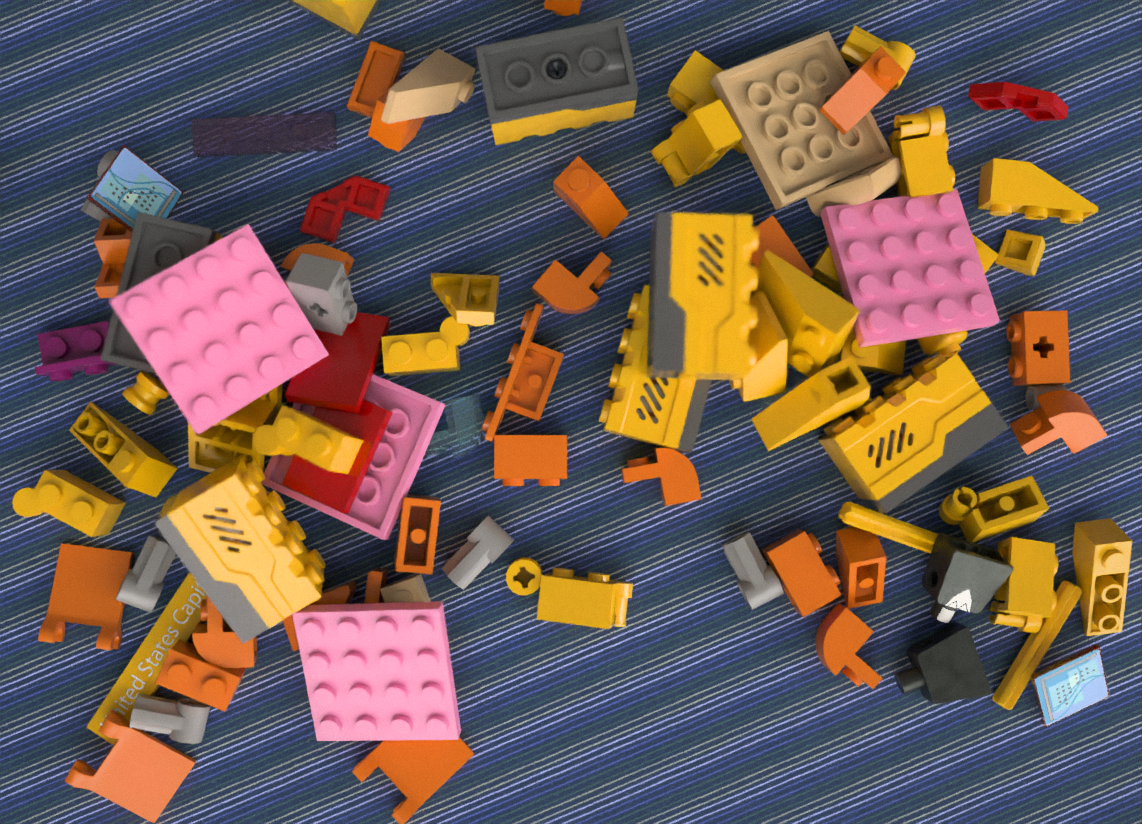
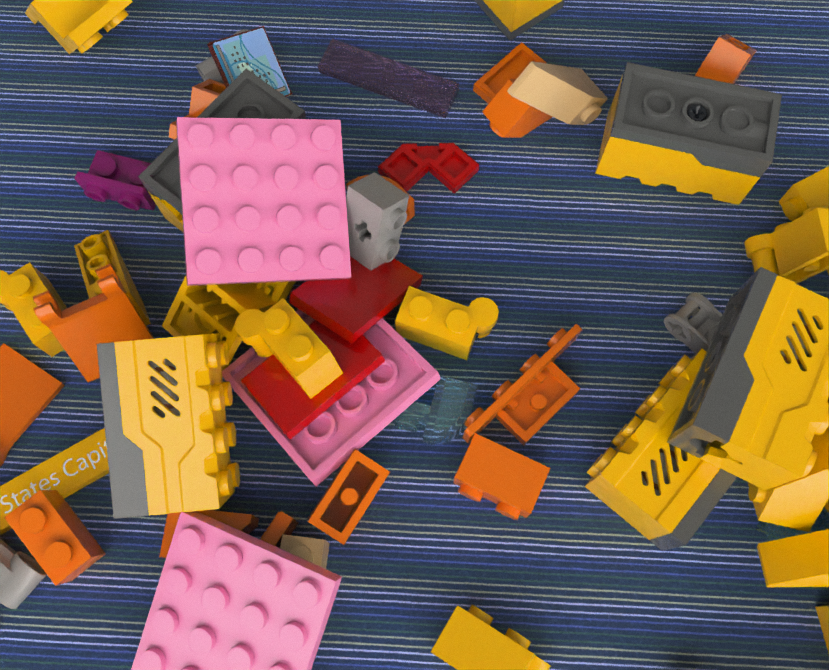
camera: 30 degrees right, 15 degrees down
light grey piece [115,534,176,613] -> none
yellow wheel [122,370,170,415] -> none
orange brick [192,596,258,668] -> none
yellow wing [431,273,499,326] -> none
light grey piece [441,515,514,590] -> none
yellow wheel [506,557,543,596] -> none
orange brick [532,251,612,314] -> none
orange slope [553,156,629,240] -> none
orange brick [621,448,702,506] -> none
none -> orange flag [33,263,154,383]
none -> light grey piece [664,292,723,354]

